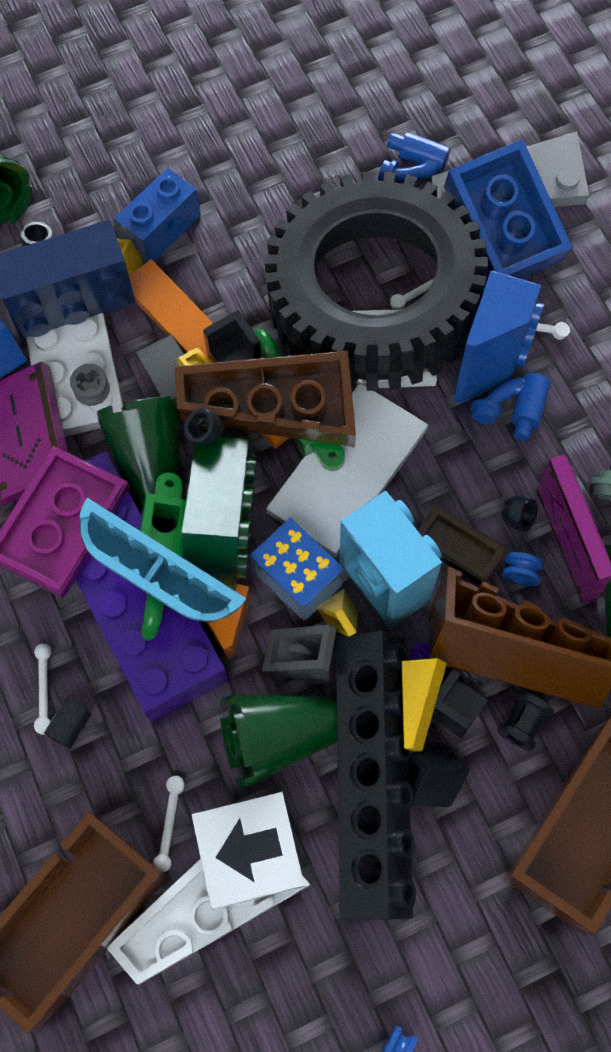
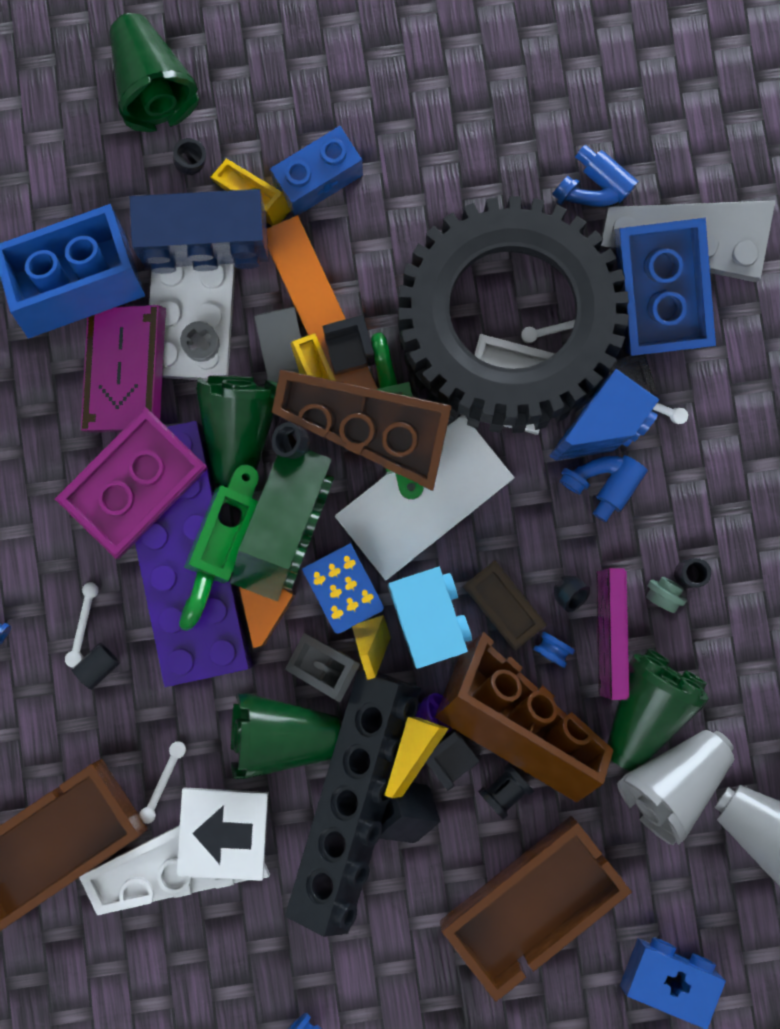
camera: 10 degrees right, 15 degrees up
medium azure brick [80,498,246,622] -> none

